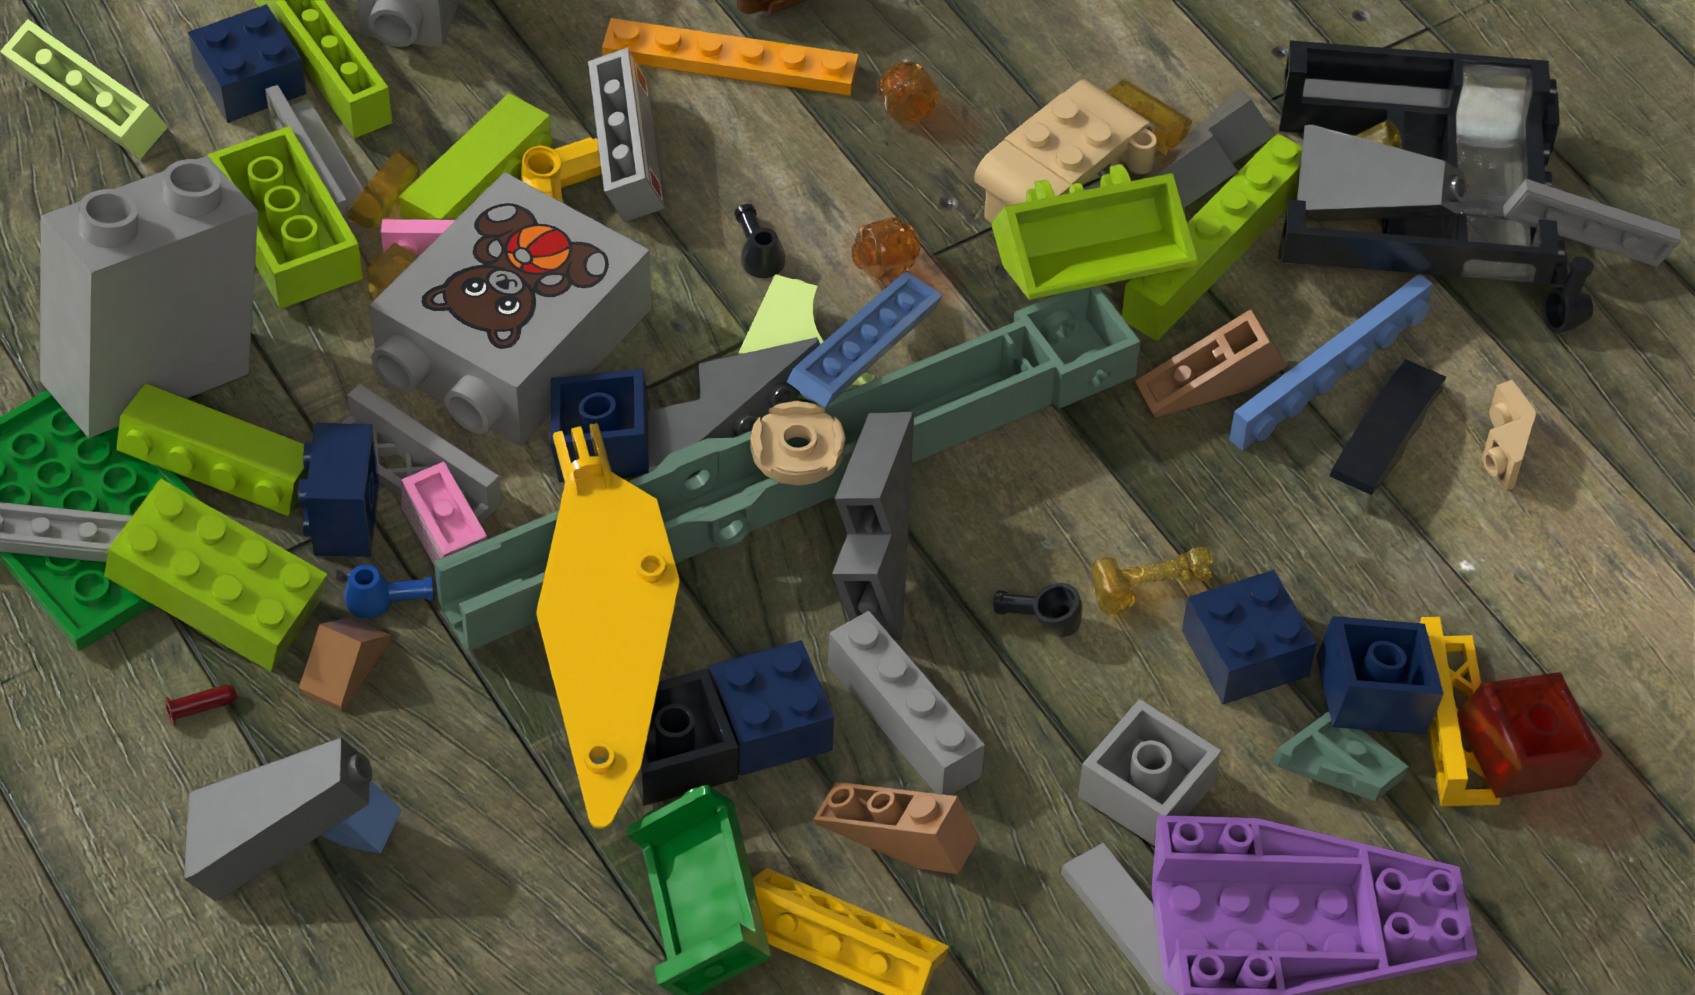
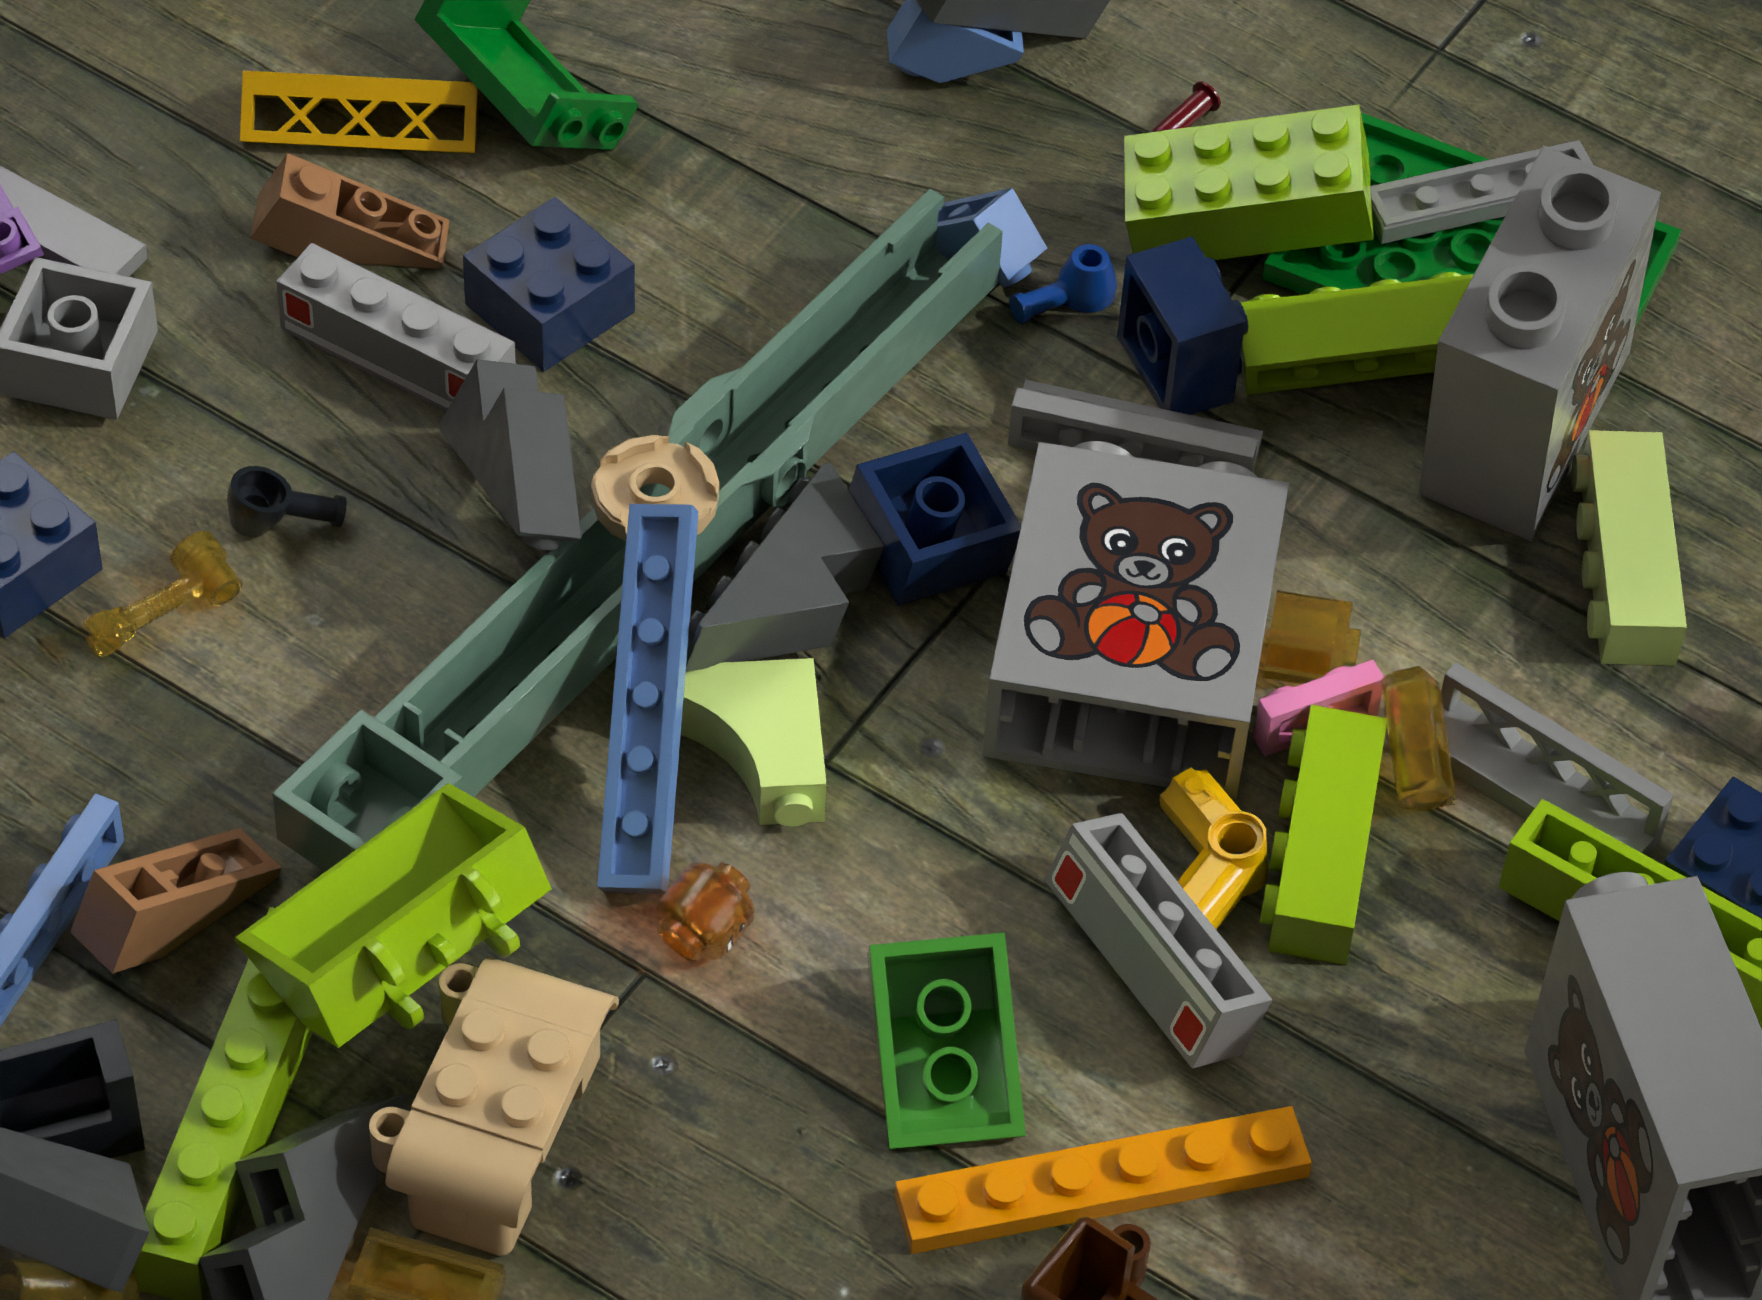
camera: 155 degrees right, 0 degrees up
lime brick [207,126,363,309] -> none
medium nougat slope [299,617,391,712] -> none
bright pink panel [401,461,487,564] -> none
yellow wing [536,423,680,829] -> none
black brick [634,669,738,806] -> none
black bar [734,204,785,278] -> none
clear orange head [878,61,939,125] -> none
none -> bright green slope [867,932,1026,1150]
none -> medium blue slope [936,188,1047,287]

